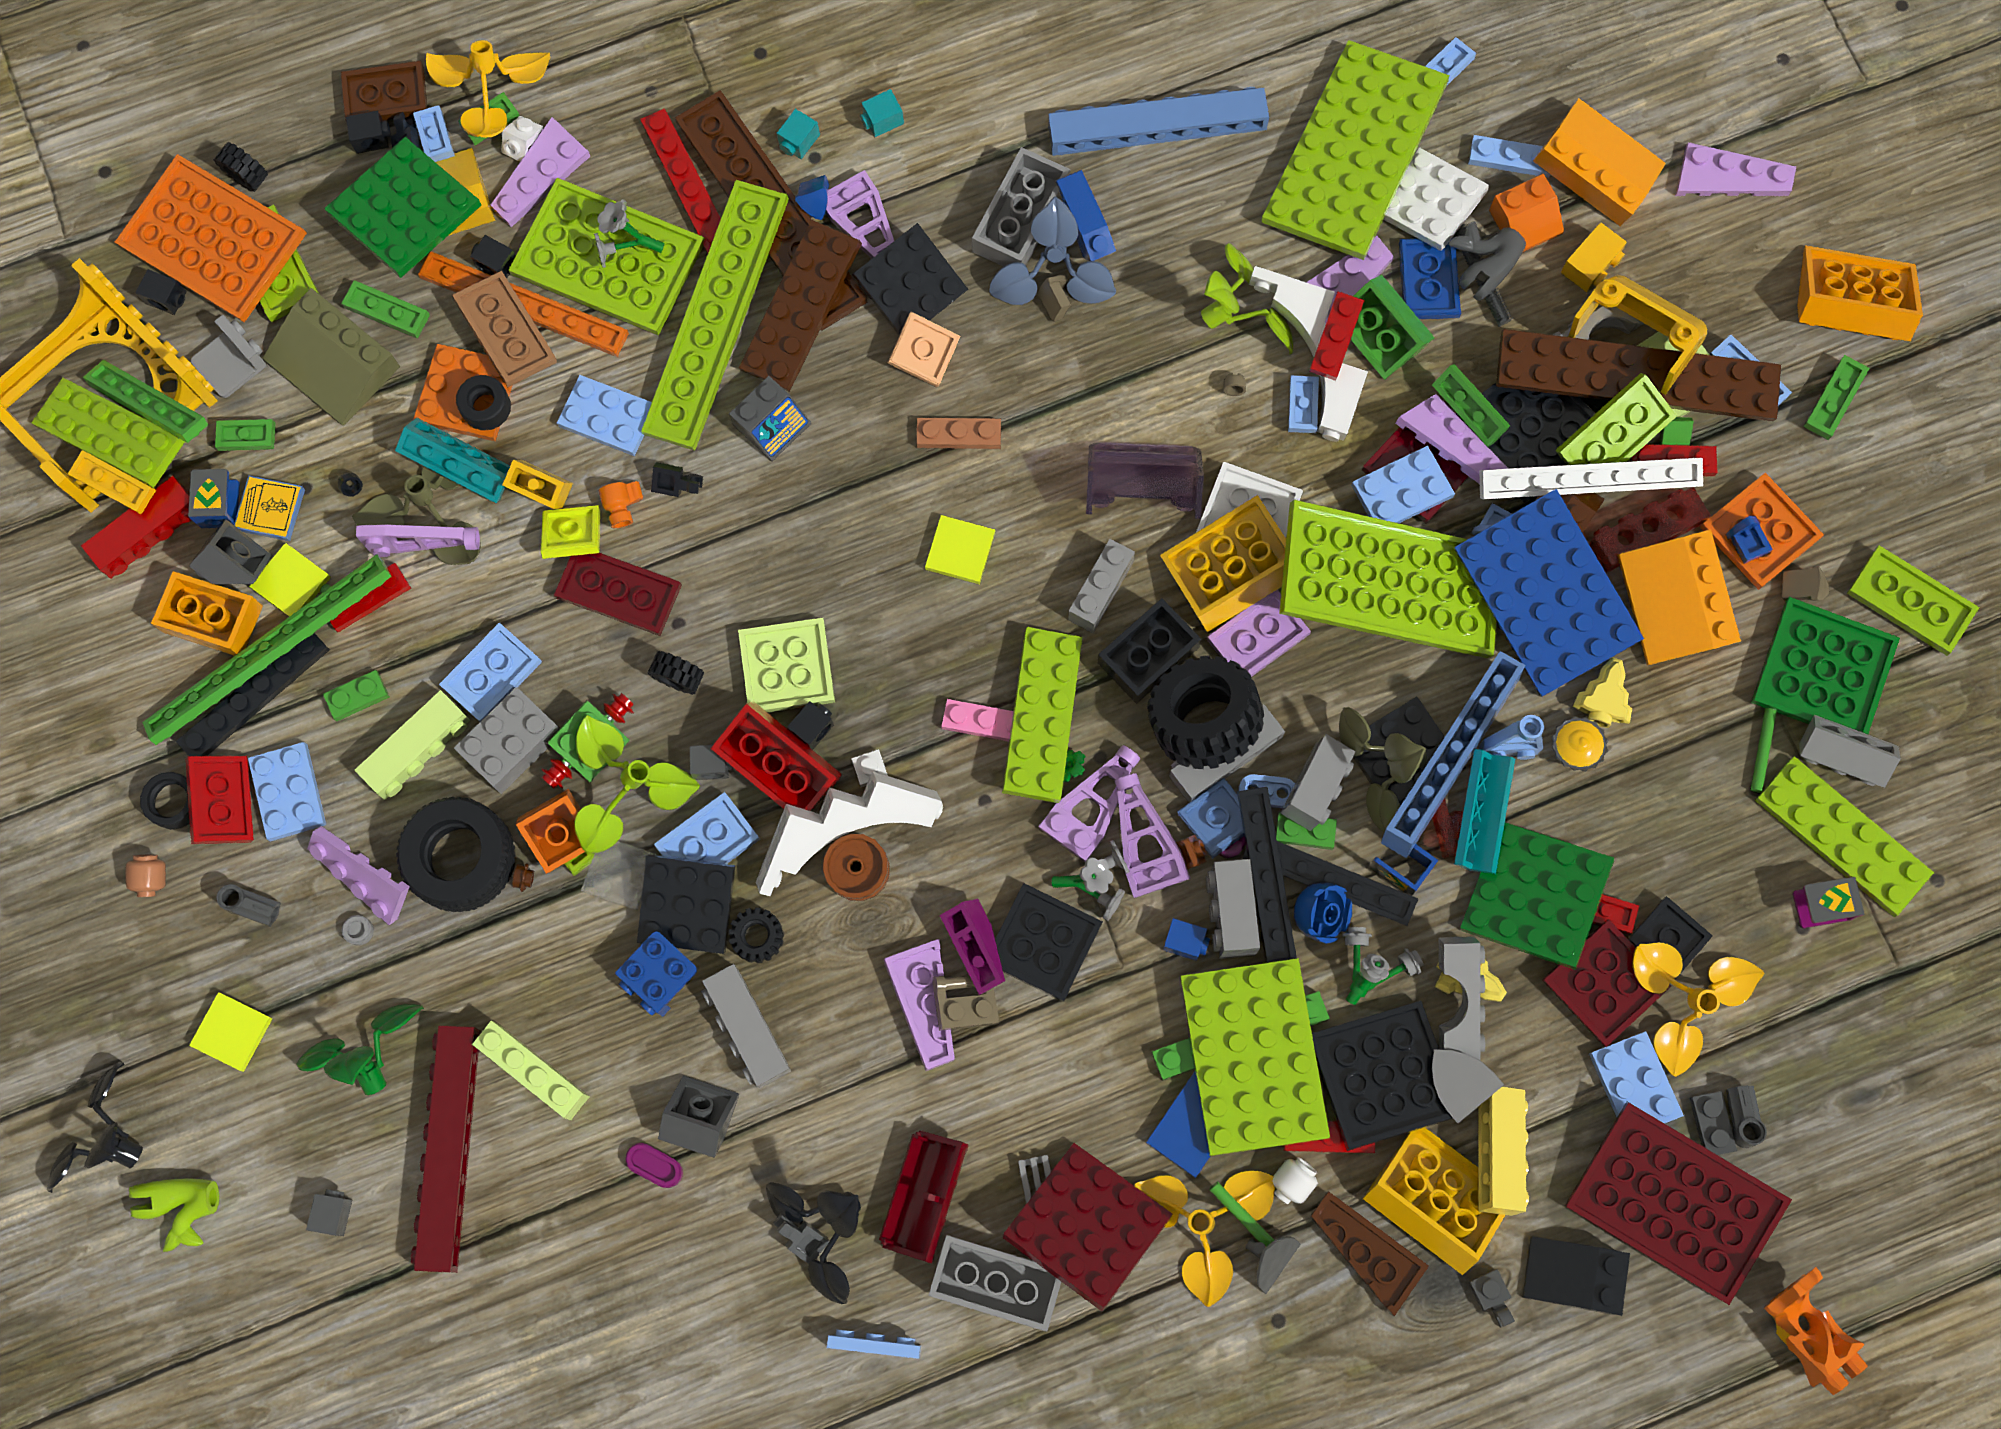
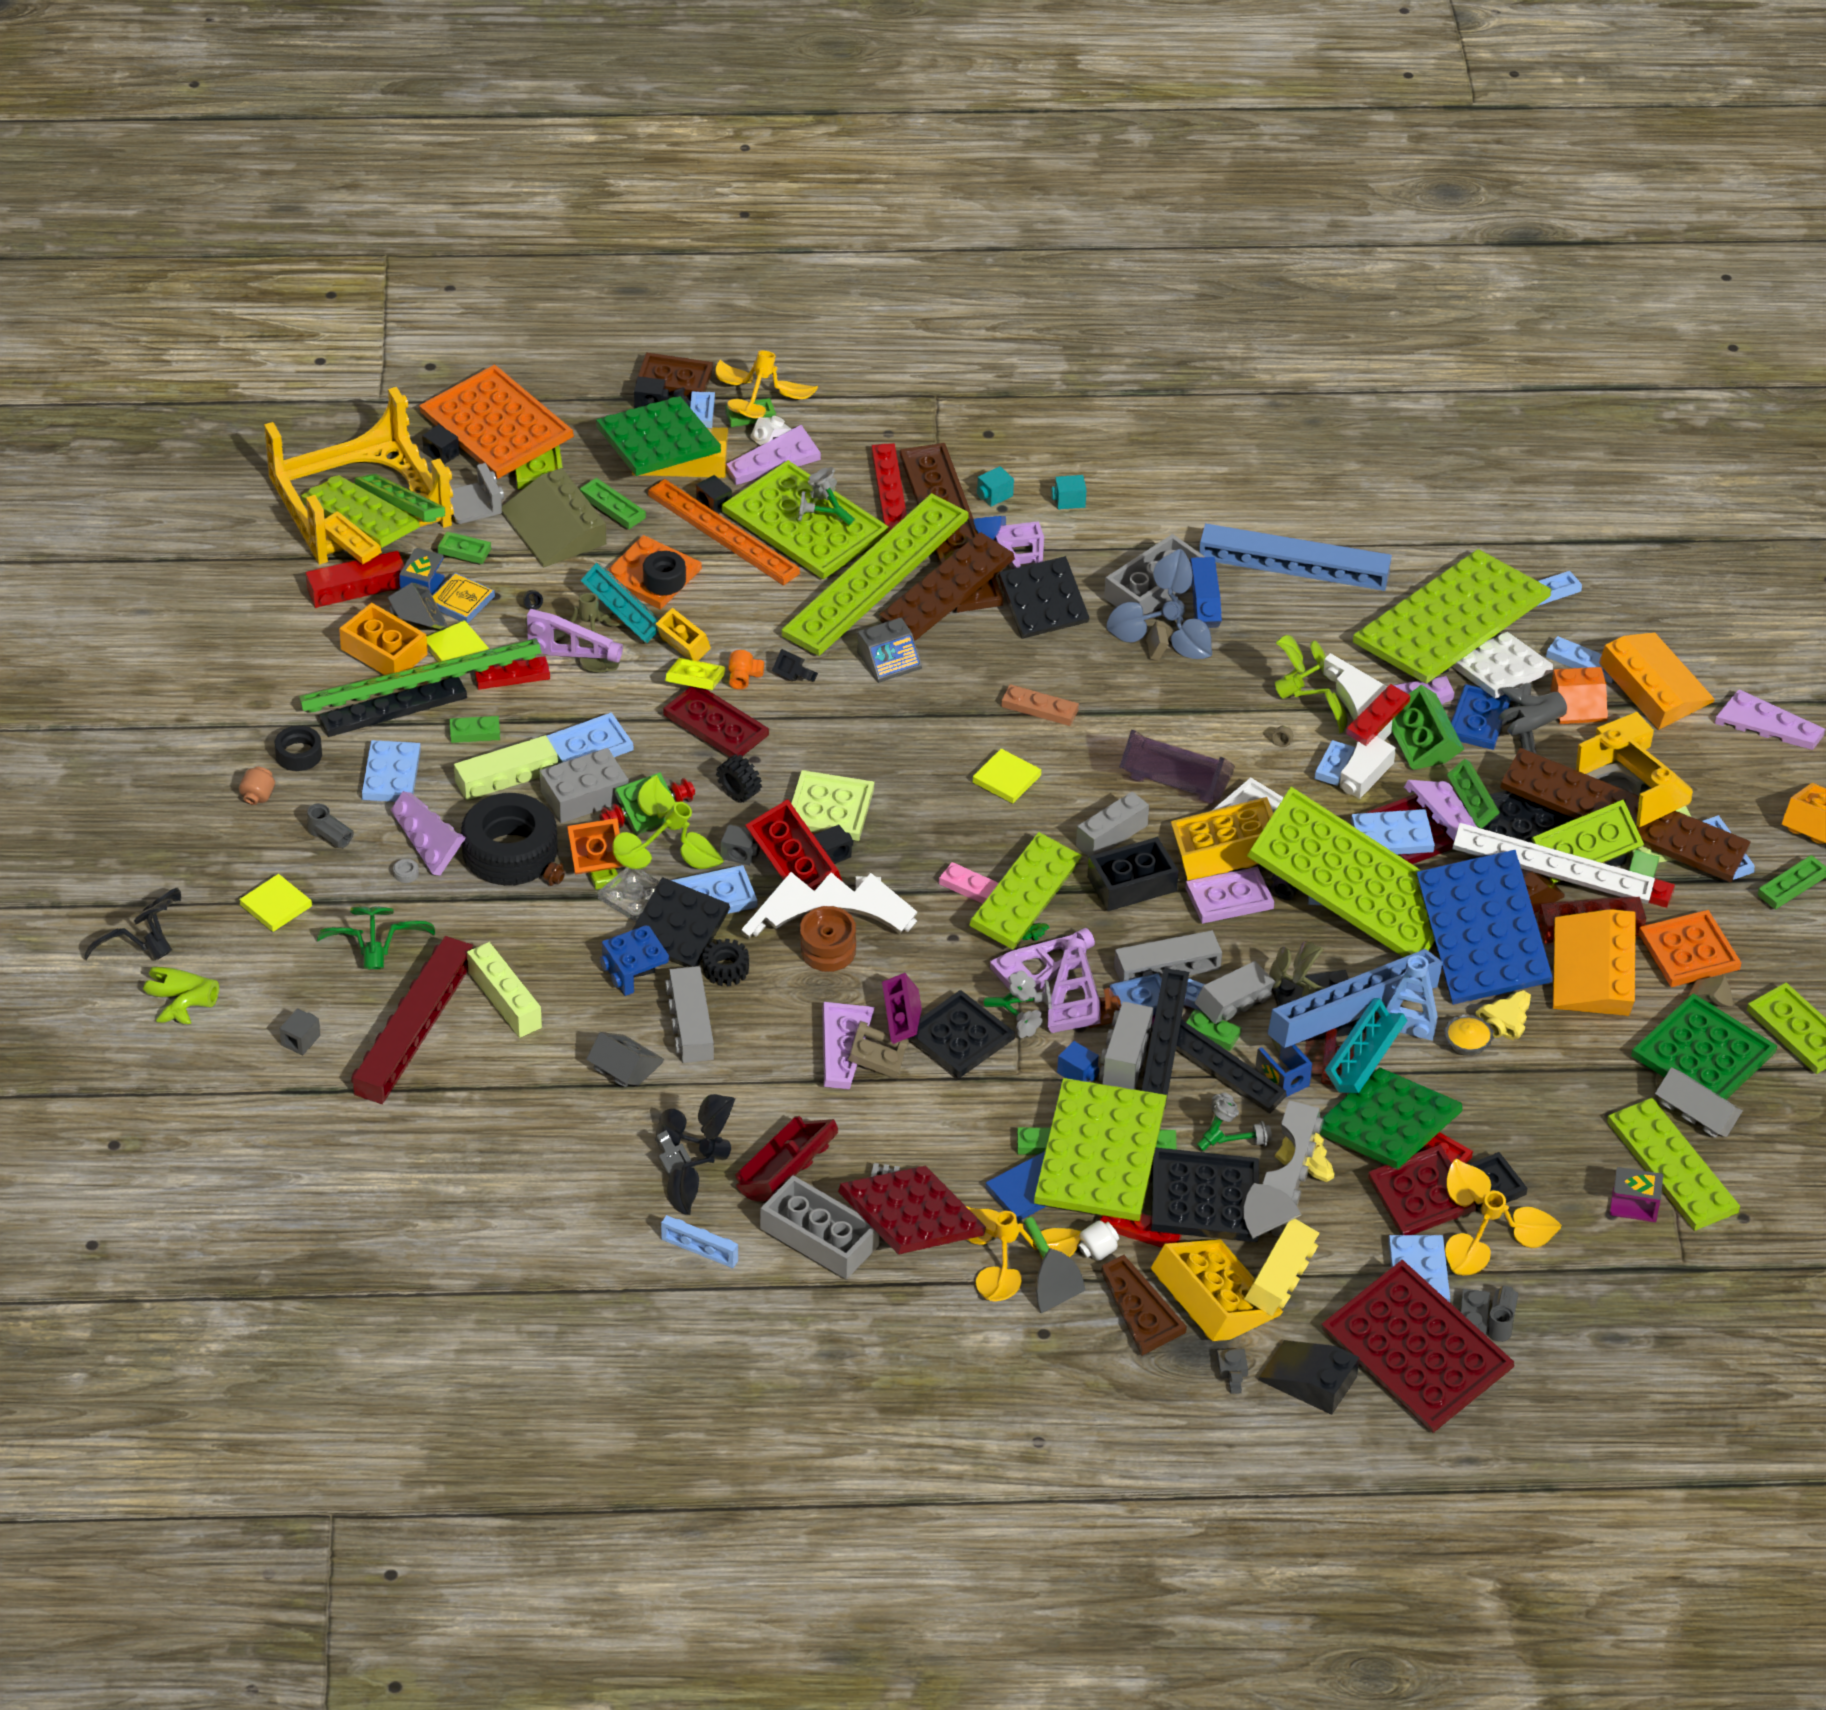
camera: 15 degrees right, 30 degrees down
red plate [185,756,254,844] -> none
black tyre [213,142,268,192] -> none
medium nougat plate [452,271,557,388] -> none
light blue plate [557,375,652,456] -> none
magenta tile [625,1143,683,1188] -> none
light nougat tile [887,312,961,387] -> none
black tyre [1147,656,1264,769] -> none
blue cylinder [1294,882,1352,944] -> none
blue tile [1726,516,1773,564] -> none
bright green bar [1750,708,1777,793] -> none
orange hips [1764,1267,1868,1395] -> none

